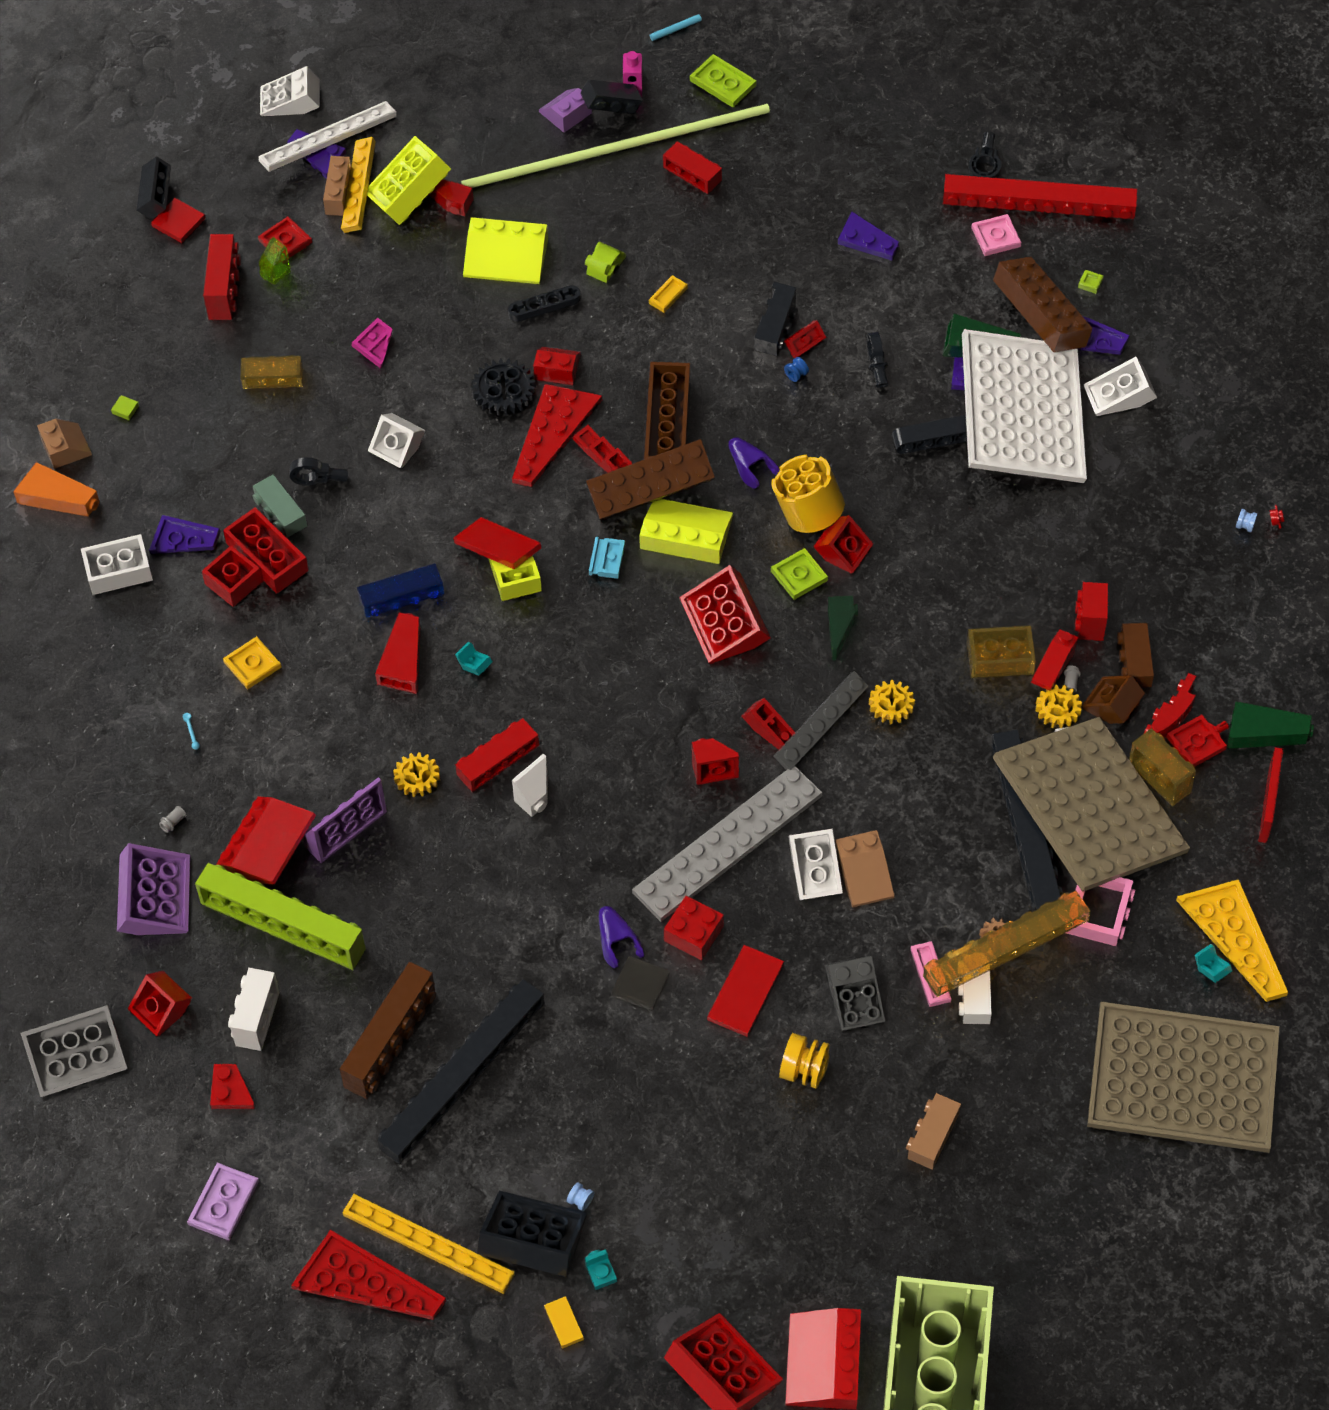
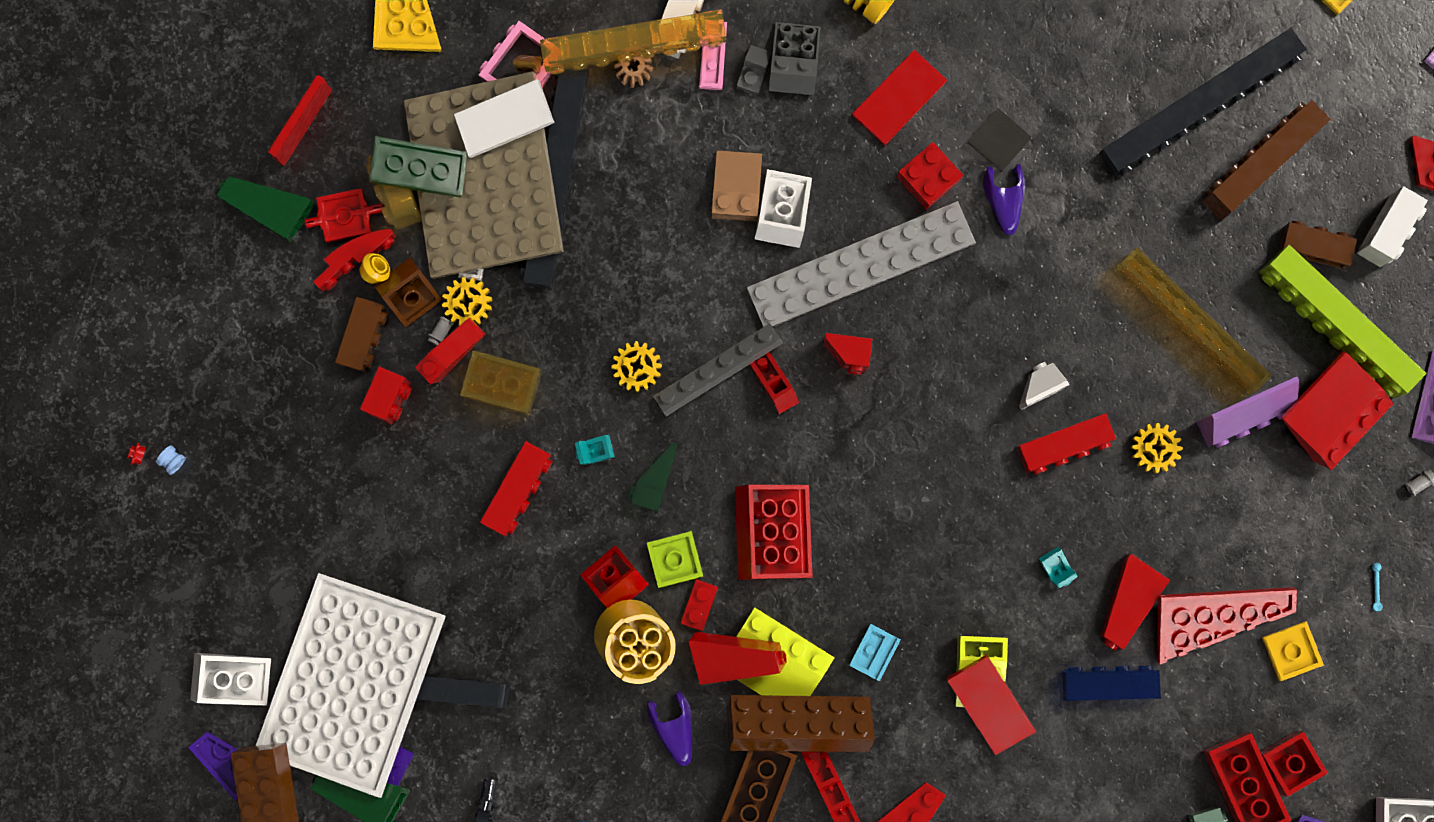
camera: 165 degrees left, 25 degrees up
none -> yellow cone [360,253,390,284]
none -> dark green tile [369,136,467,198]
none -> white tile [454,79,554,158]
none -> red brick [480,441,553,537]
none -> pearl gold slope [513,55,542,73]
none -> teal bracket [575,435,615,465]
none -> red plate [681,579,718,631]
none -> red slope [689,632,787,685]
none -> dark grey slope [737,45,773,95]
none -> clear yellow brick [1116,247,1272,395]
none -> wing [1157,587,1297,665]
none -> reddish brown brick [1278,221,1357,269]

